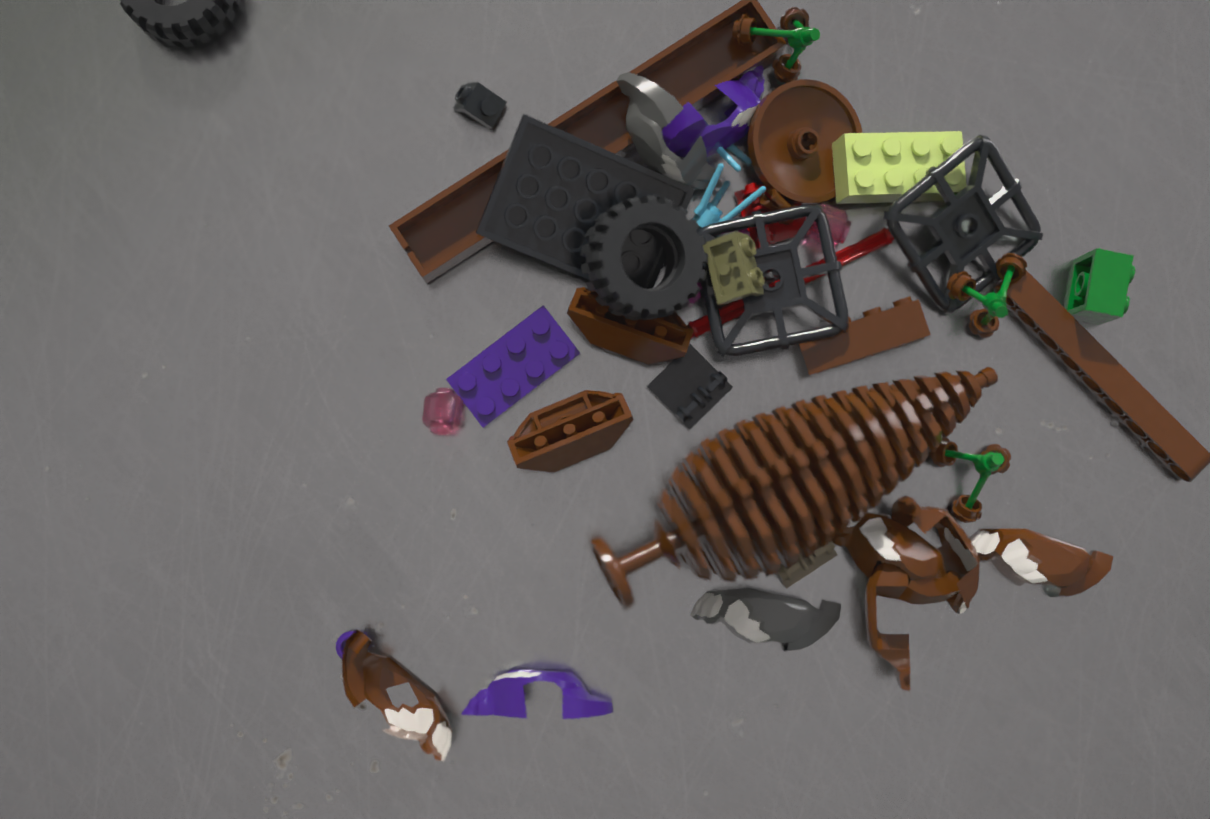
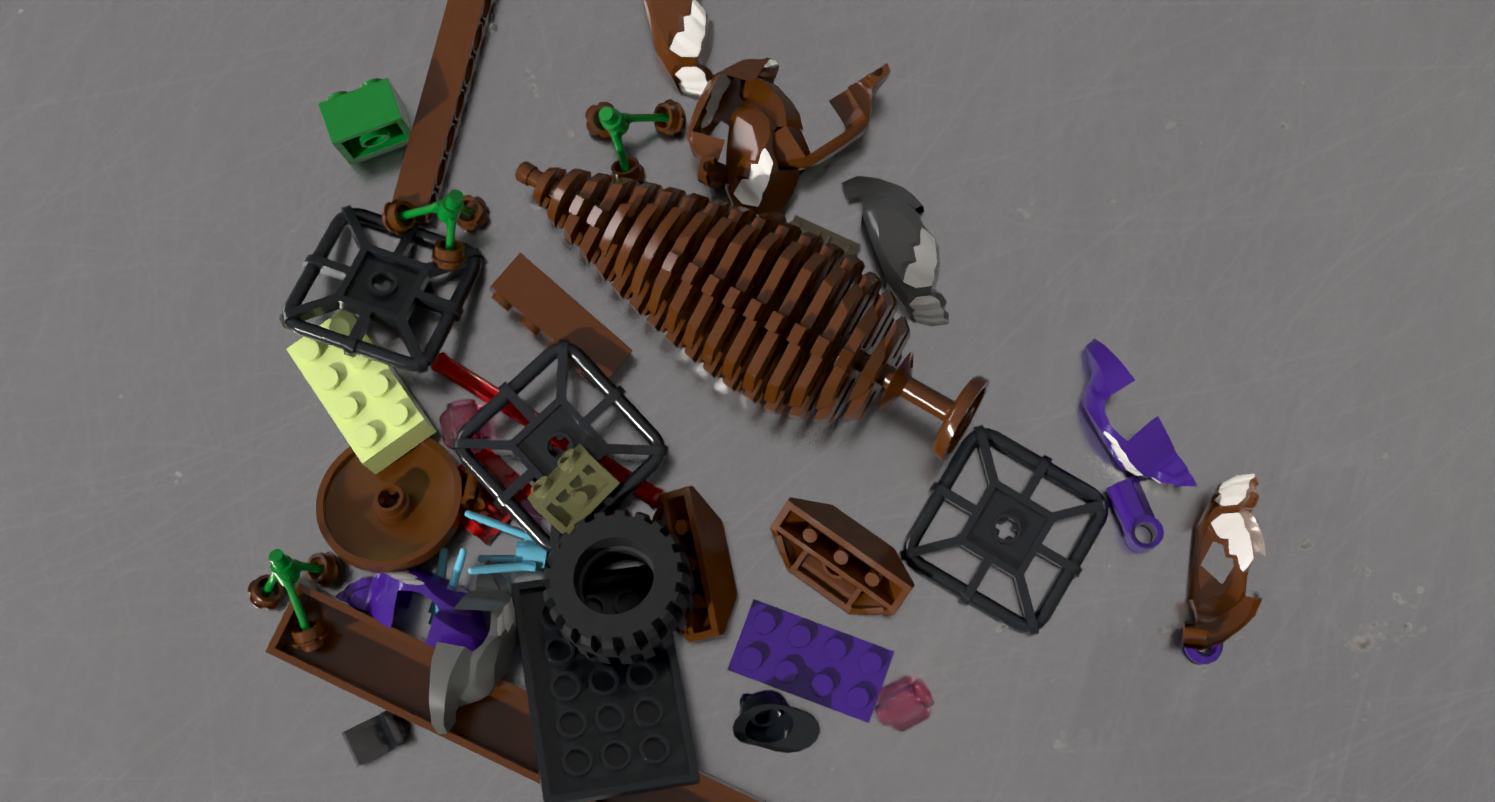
camera: 105 degrees left, 5 degrees down
black hinge [647,344,733,430] -> none
none -> black bracket [341,710,406,767]
none -> black piece [732,690,820,753]
none -> black plate [900,425,1111,636]
none -> dark purple piece [1106,476,1164,554]

